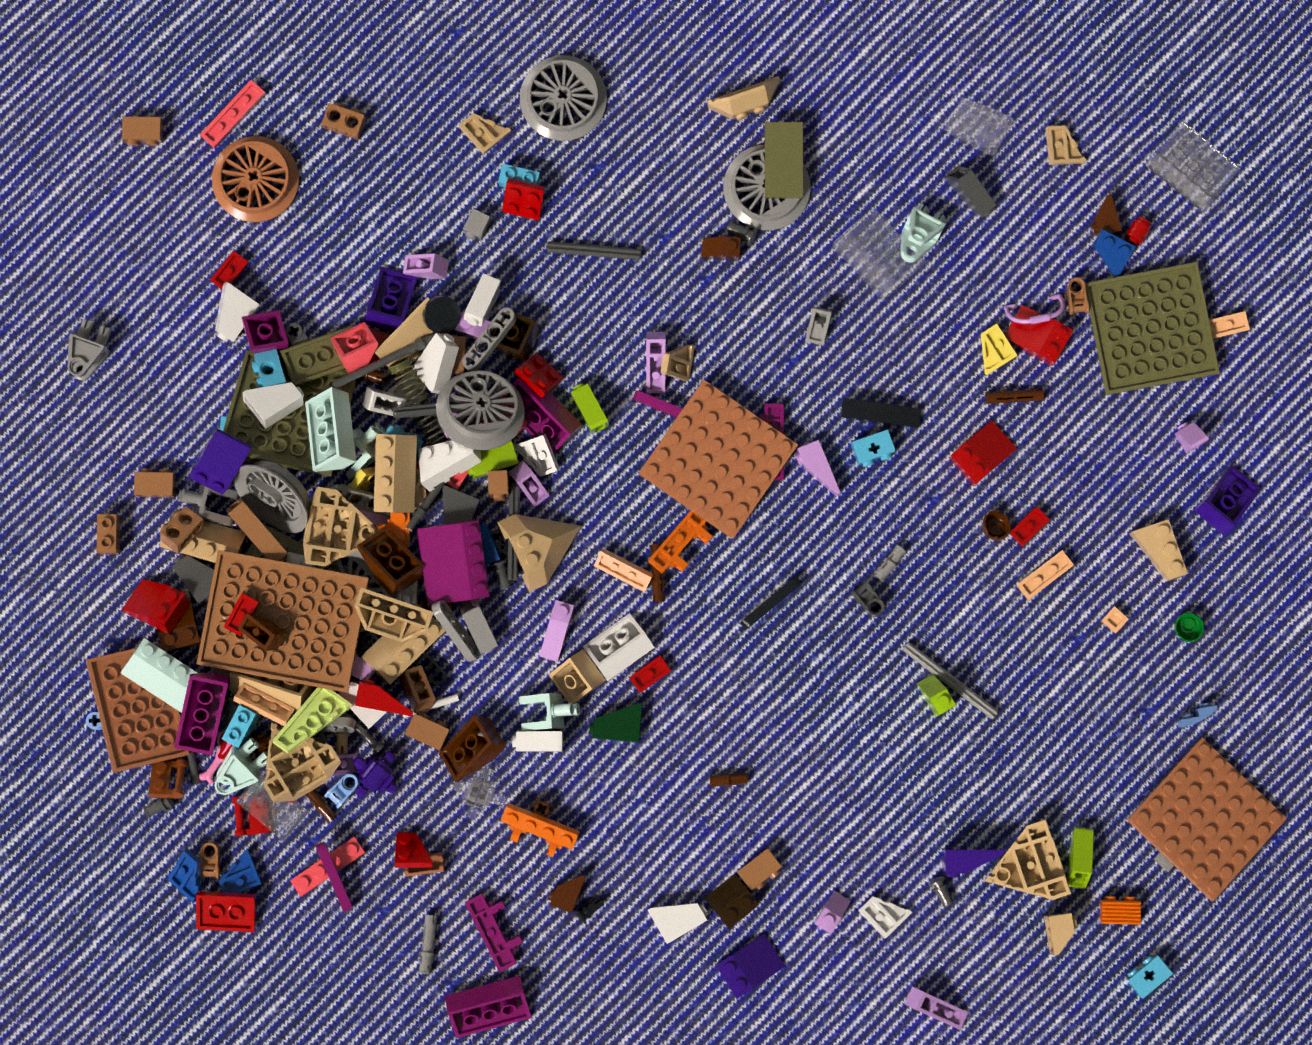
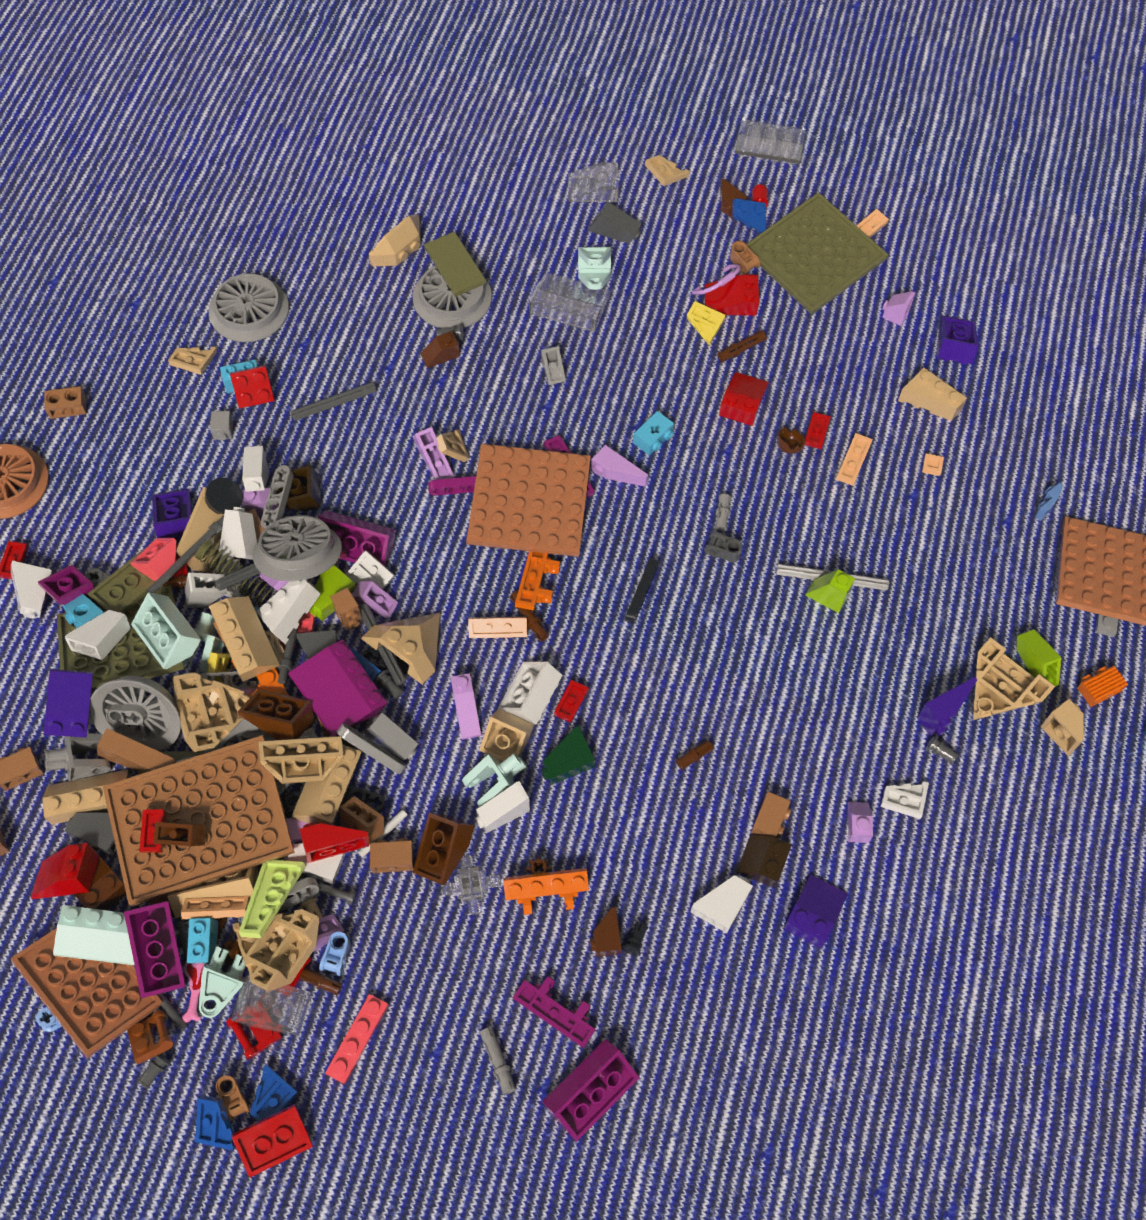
camera: 30 degrees left, 20 degrees down
medium nougat brick [160,506,204,554] -> none
magenta beam [315,842,353,912] -> none
dark purple piece [352,751,398,799] -> none
red wing [395,832,433,868] -> none
lavender slope [403,253,449,279] -> none
nougat hinge [404,852,445,877] -> none
red plate [514,352,564,398] -> none
lime slope [571,383,609,435] -> none
black slope [841,398,921,428] -> none
lavender slope [905,986,969,1030] -> none
green hair [1175,612,1204,642] -> none

